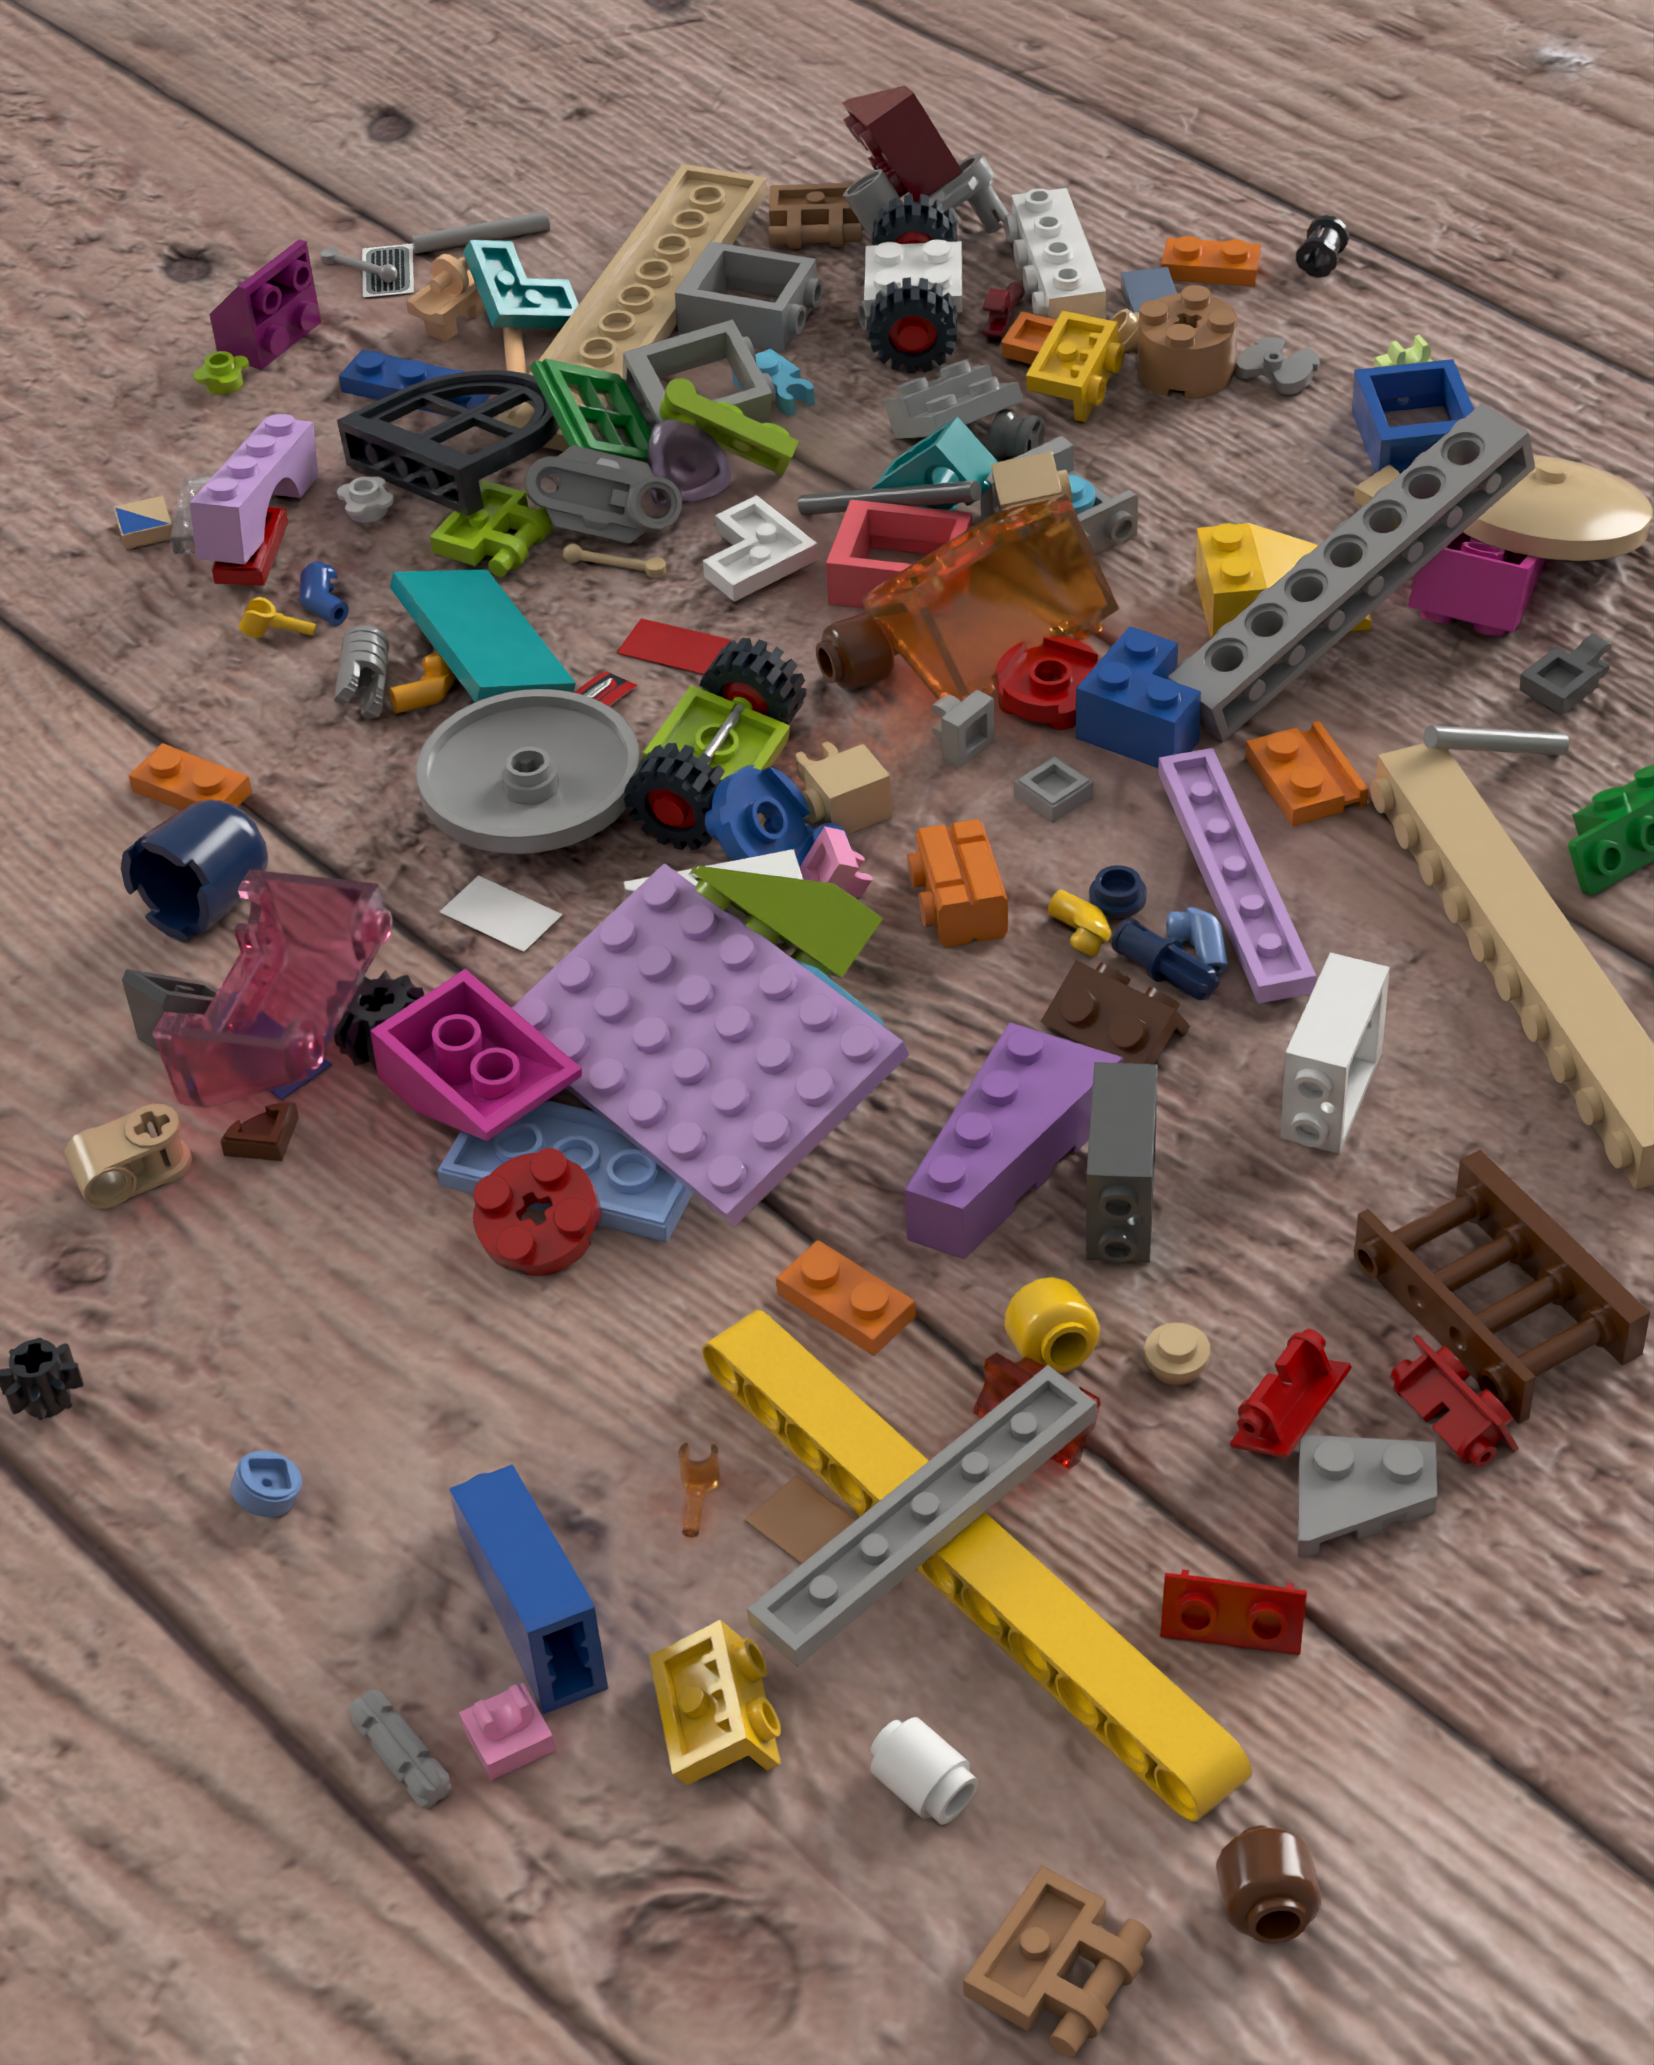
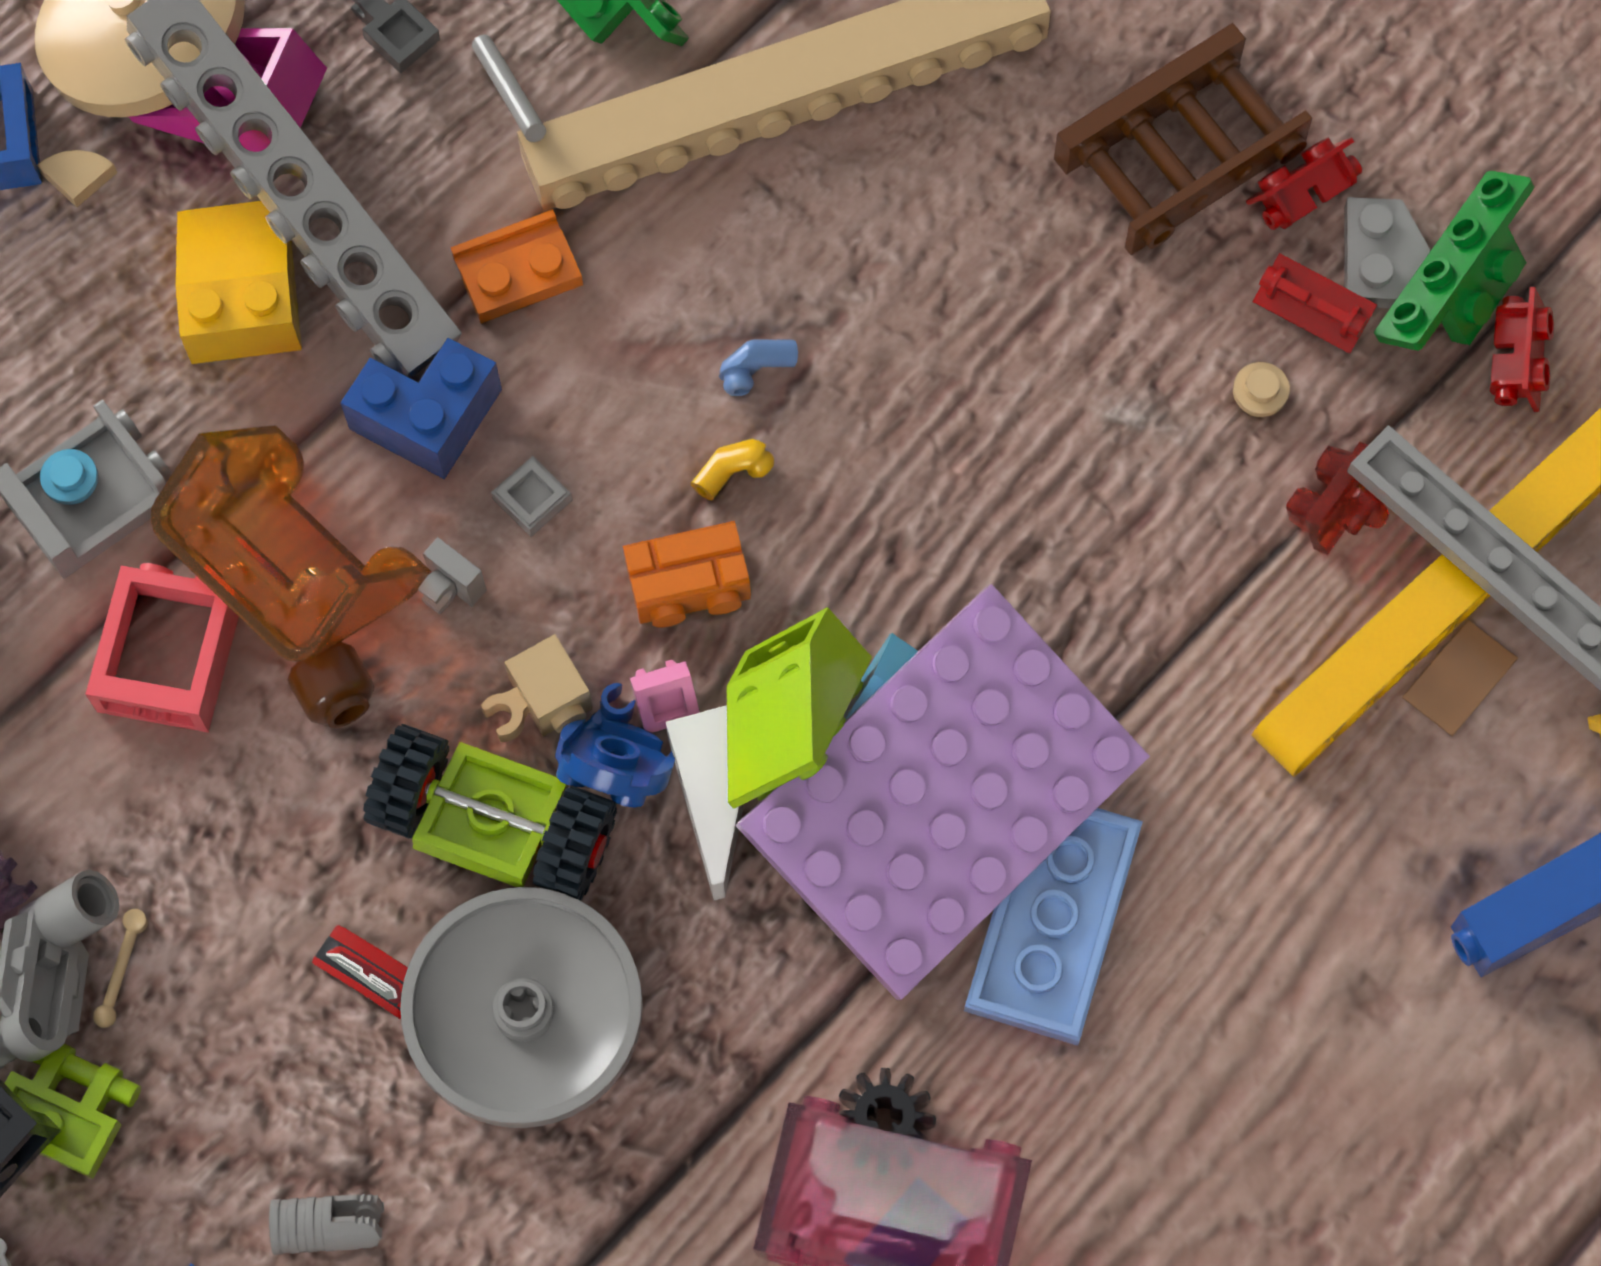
camera: 95 degrees left, 25 degrees up
reddish brown tile [220,1102,299,1161] -> none
medium blue tile [231,1451,302,1517] -> none
dark pink slope [370,969,582,1141] -> none
light orange arm [389,653,456,714] -> none
teal tile [390,569,576,702] -> none
white sticker [439,875,563,952] -> none
red plate [473,1148,601,1276] -> none
red sticker [616,618,731,674] -> none
clear orange hand [678,1442,720,1538] -> none
white plate [703,495,818,602] -> none
orange plate [776,1240,916,1356] -> none
dark grey bar [798,480,981,515] -> none
teal brick [871,416,998,511] -> none
medium lavender wedge [905,1022,1123,1259] -> none
tan brick [991,451,1072,536] -> none
red plate [996,636,1098,730] -> none
yellow head [1004,1277,1100,1374] -> none
reddish brown bracket [1040,960,1190,1064] -> none
dark grey window [1086,1062,1158,1263] -> none
dark blue plate [1089,865,1147,918] -> none
dark blue axle [1111,918,1220,1000] -> none
lavender plate [1158,748,1316,1004] -> none
white window [1280,952,1390,1154] -> none
none -> green bracket [1374,170,1535,351]

